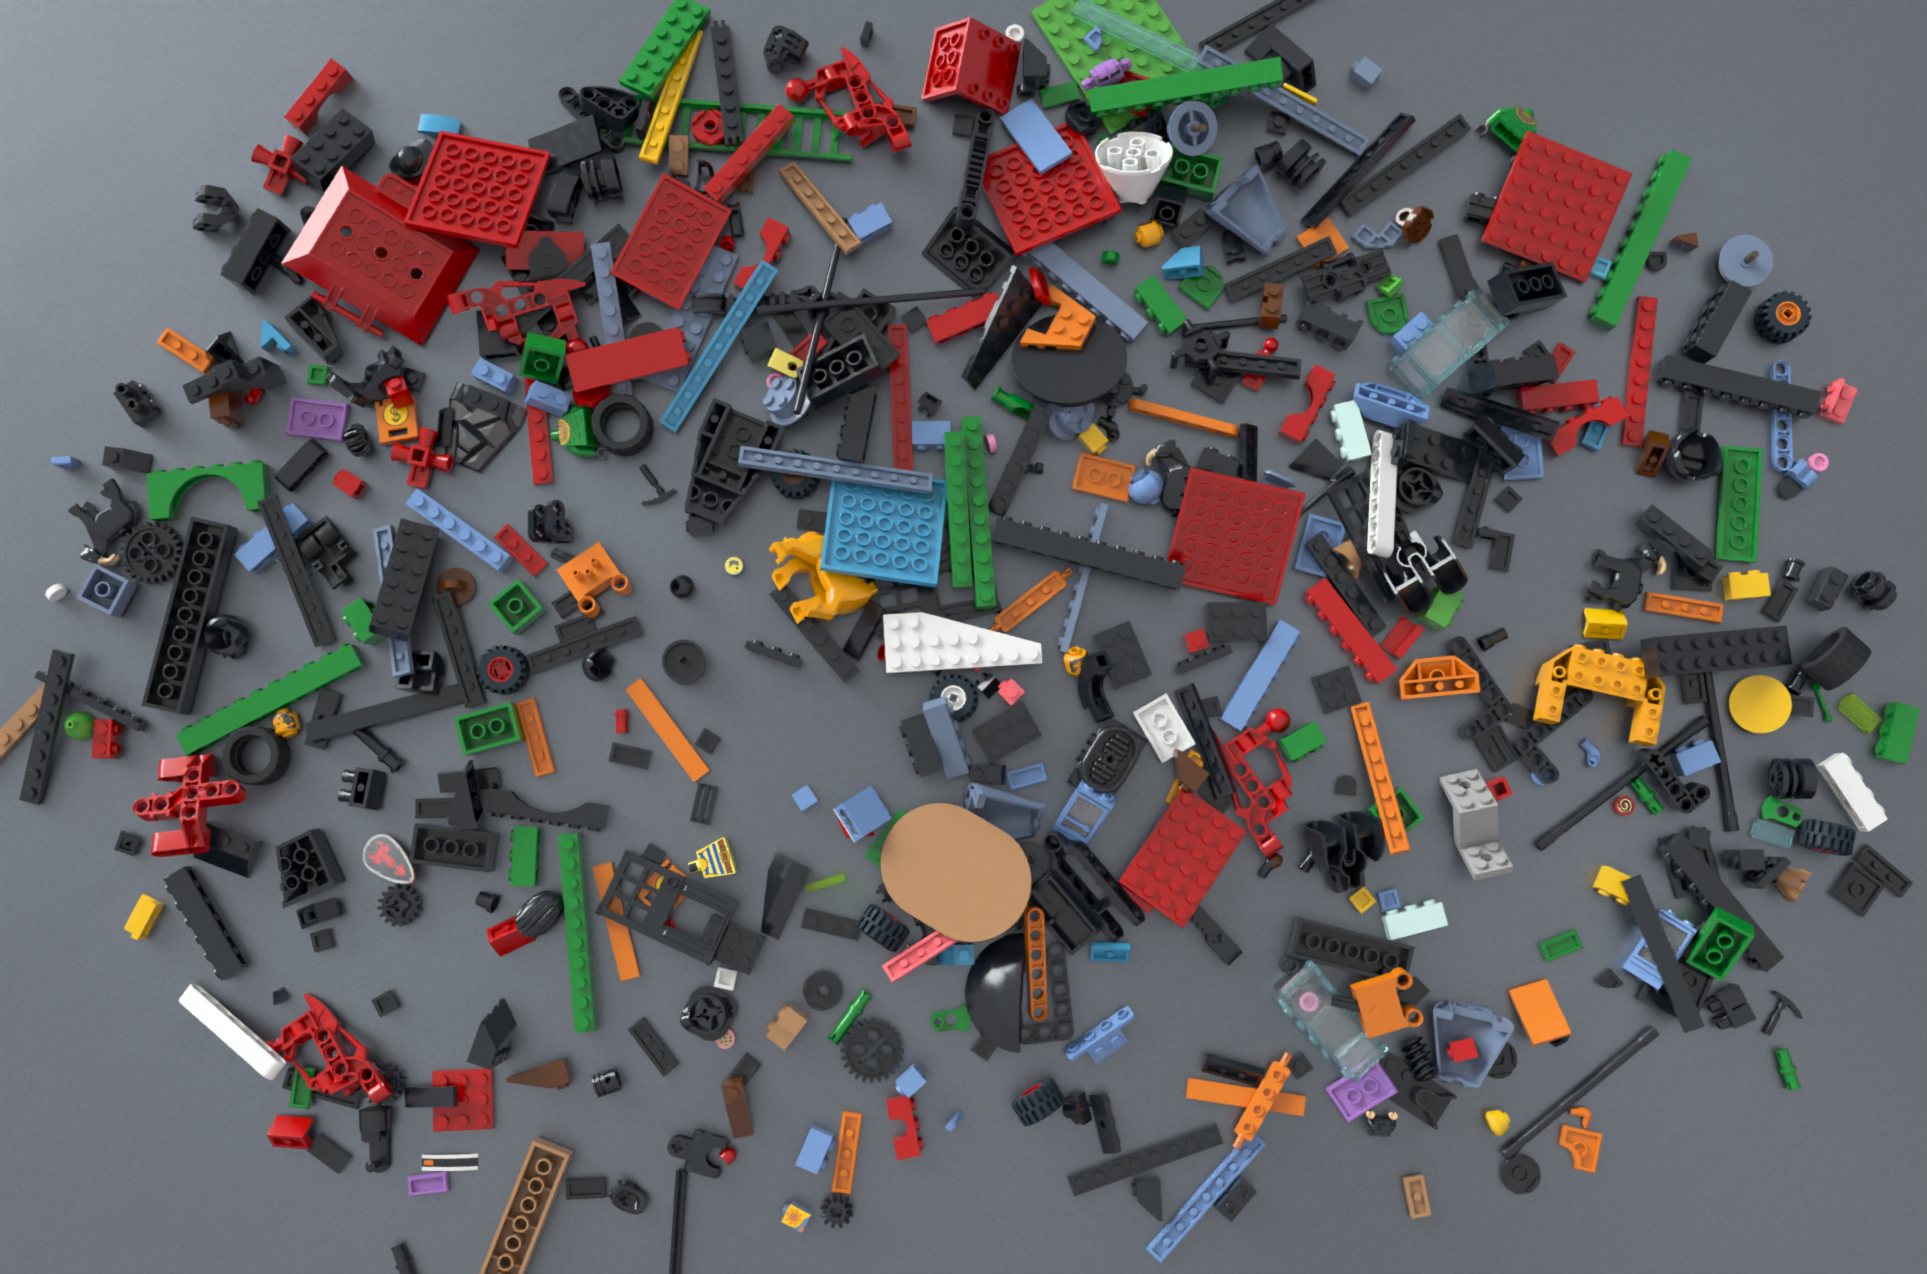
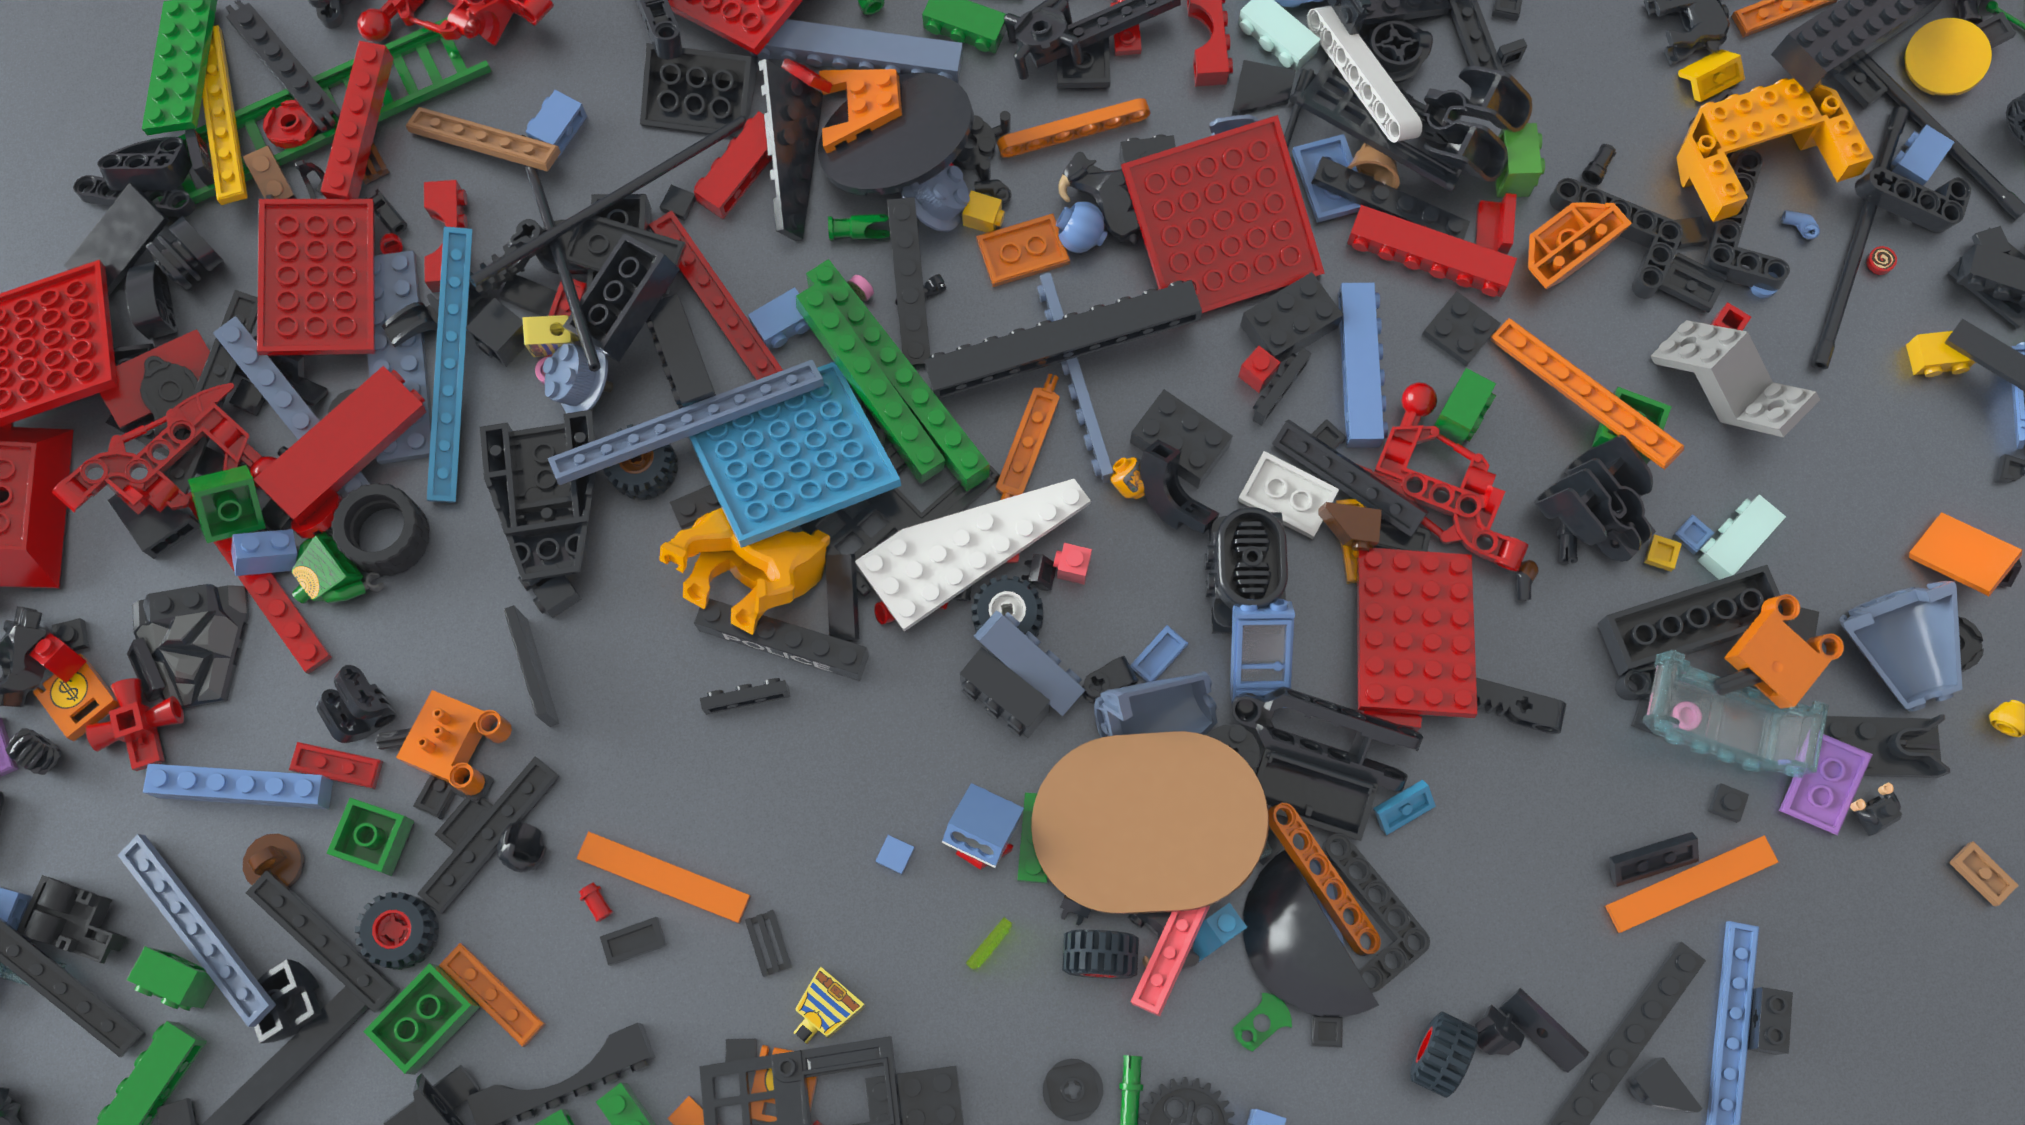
camera: 30 degrees left, 10 degrees down
red brick [332,469,367,499] -> none
black brick [368,518,440,642] -> none
medium blue brick [471,358,518,396] -> none
black piece [639,464,677,505] -> none
black wheel [662,640,707,685] -> none
black piece [670,575,694,599] -> none
black tile [694,728,722,755] -> none
tile [724,556,744,576] -> none
black wedge [761,852,812,940] -> none
black plate [801,908,861,941] -> none
black tile [918,392,942,417] -> none
black brick [972,701,1042,764] -> none
medium blue bracket [1063,1006,1136,1064] -> none
orange plate [1232,1052,1293,1150] -> none
black plate [1239,423,1258,482] -> none
black tile [1335,775,1357,796] -> none
black piece [1401,1037,1441,1082] -> none
brick [1446,1037,1478,1063] -> none
black tile [1488,531,1515,573] -> none
green tile [1538,929,1584,962] -> none
green pin [1630,777,1664,815] -> none
none -> black tile [504,605,559,727]

